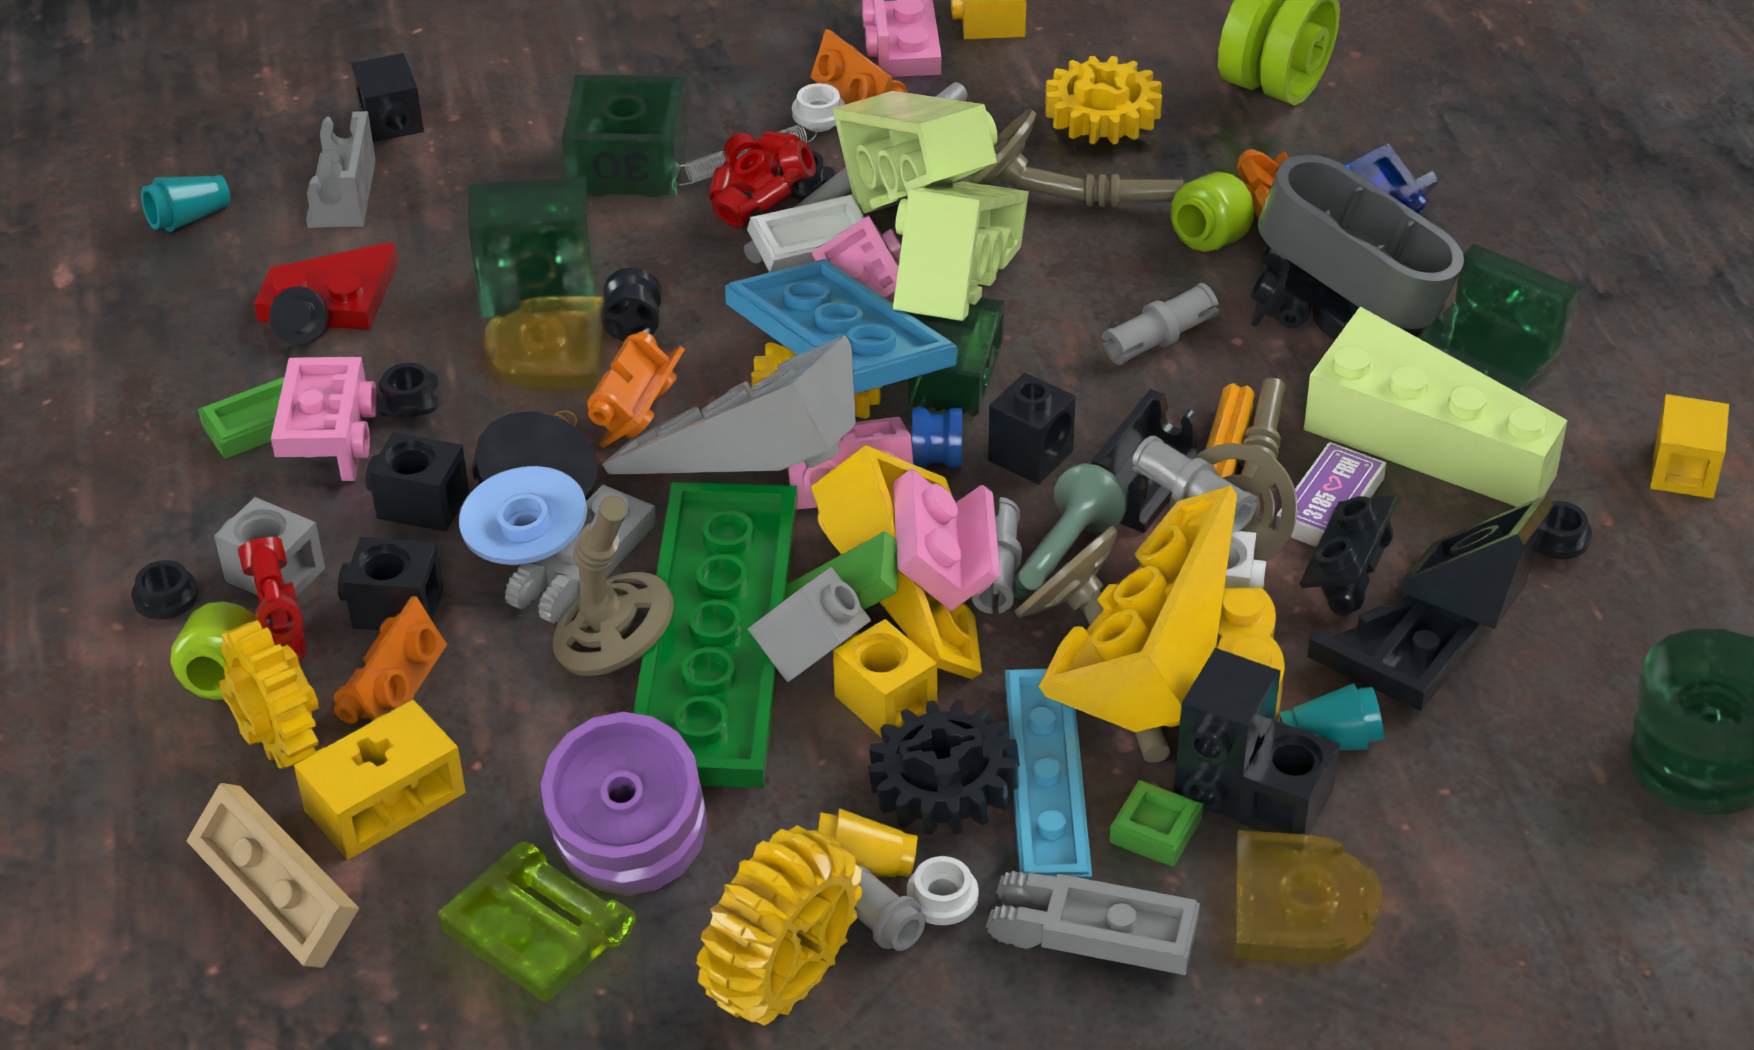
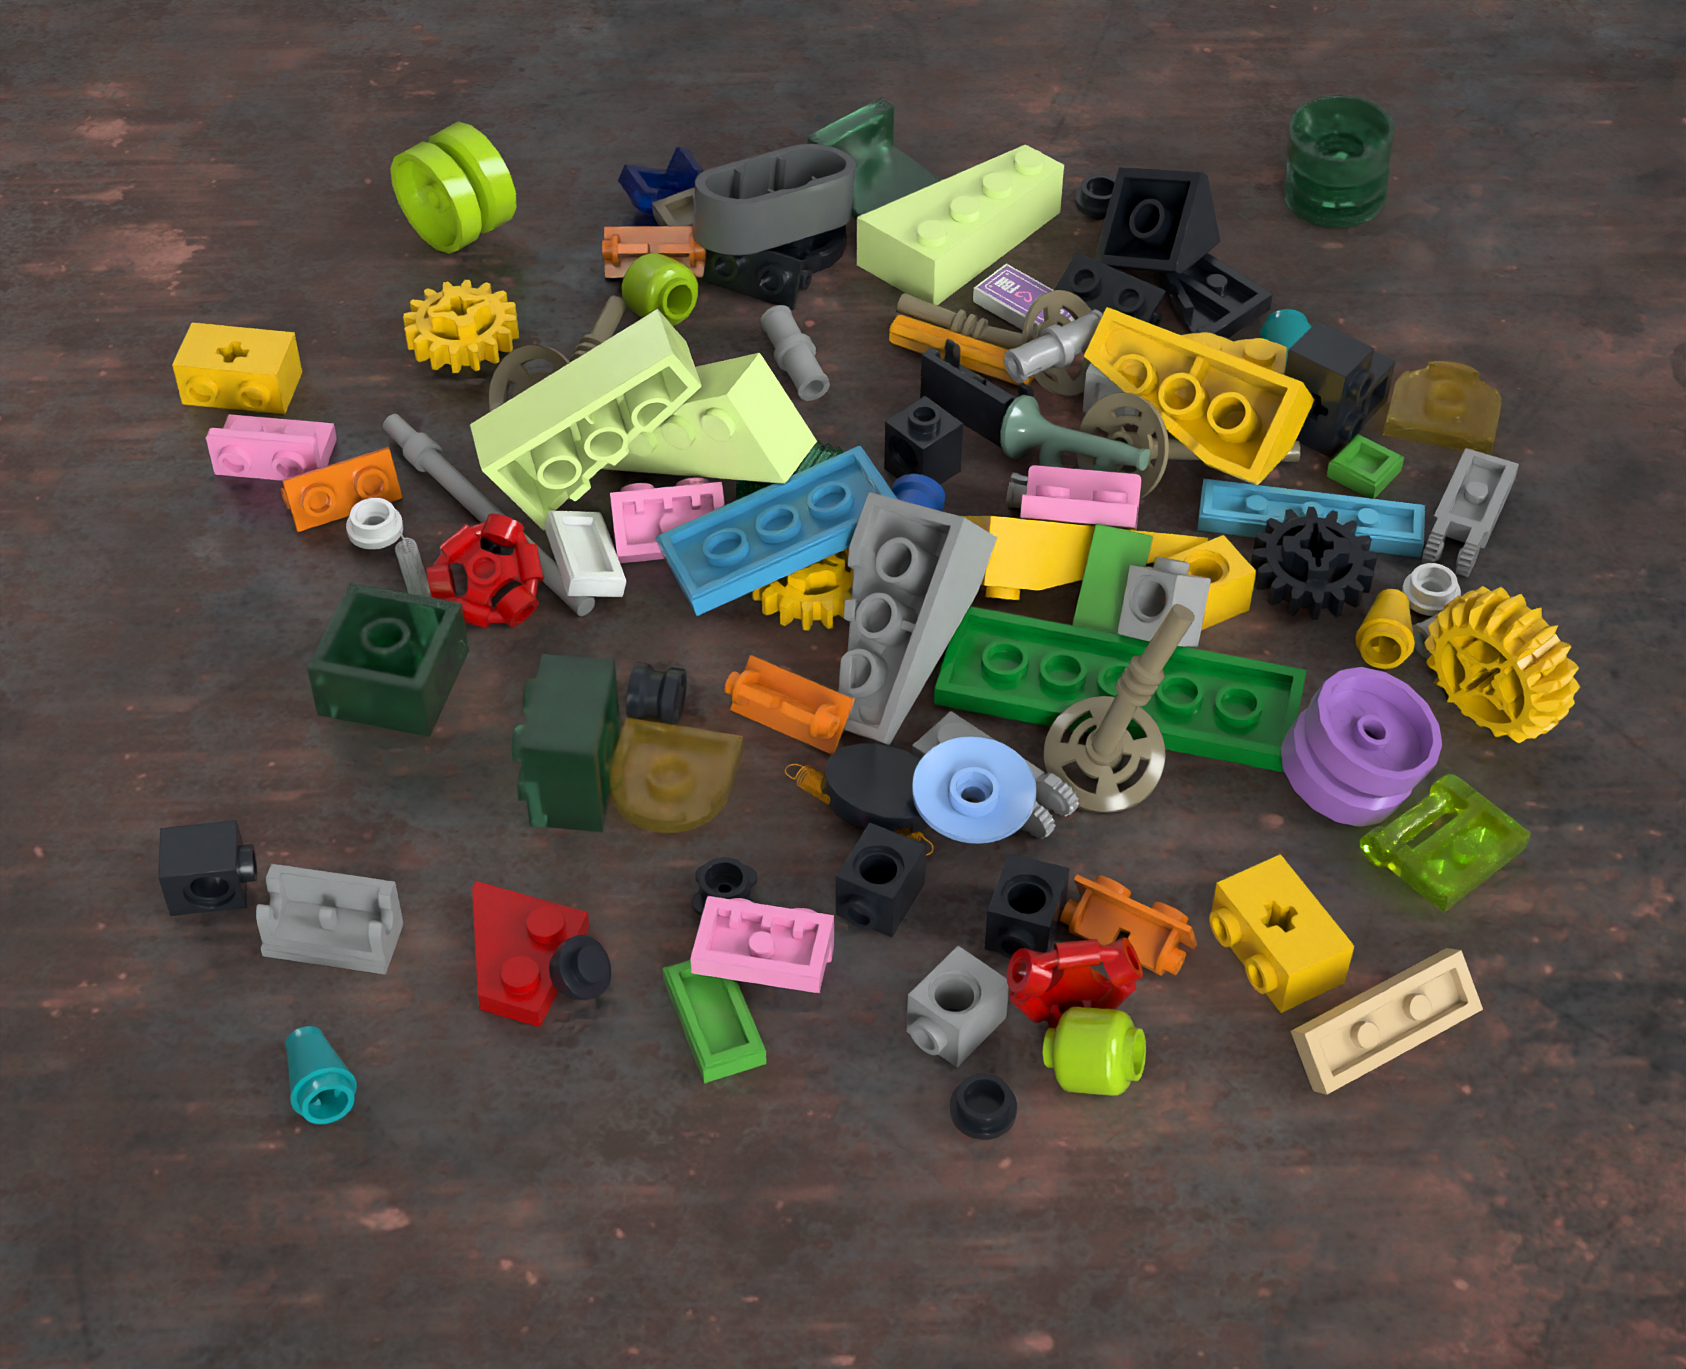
camera: 80 degrees left, 5 degrees up
yellow gear [219,620,319,769] -> none
yellow brick [1650,394,1729,499] -> none

